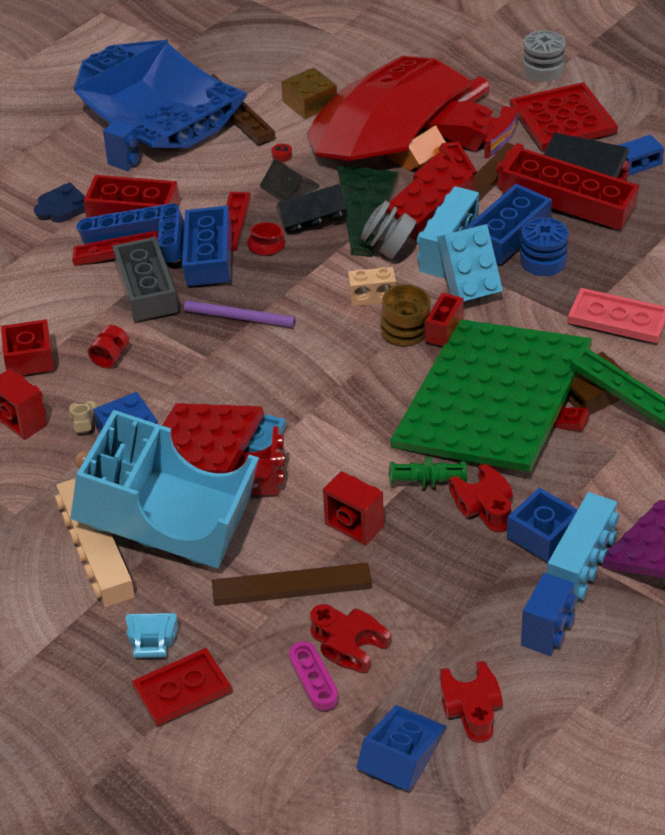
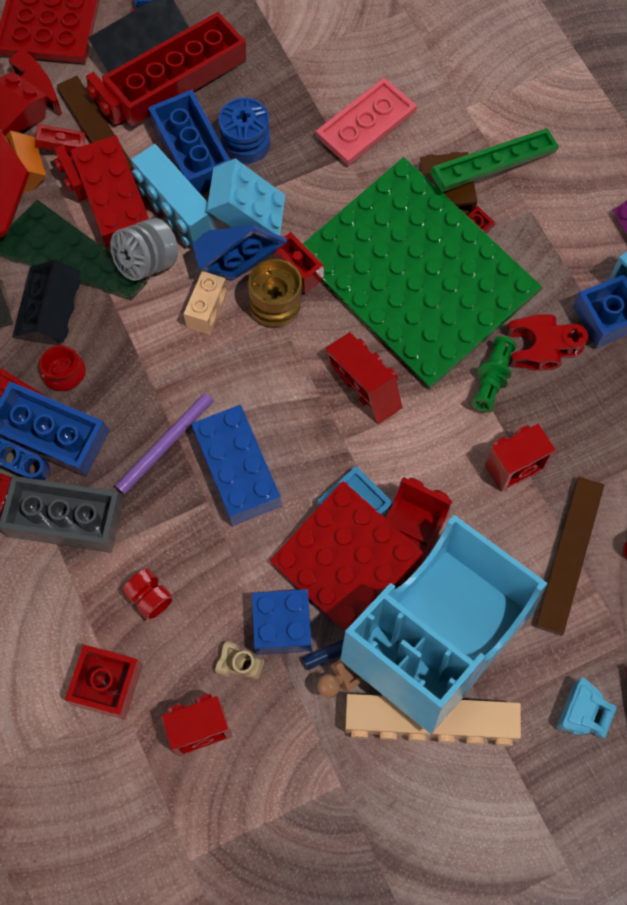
camera: 65 degrees left, 25 degrees up
none -> blue brick [191,404,282,527]
none -> blue slope [192,225,287,280]
none -> red wedge [325,332,403,424]

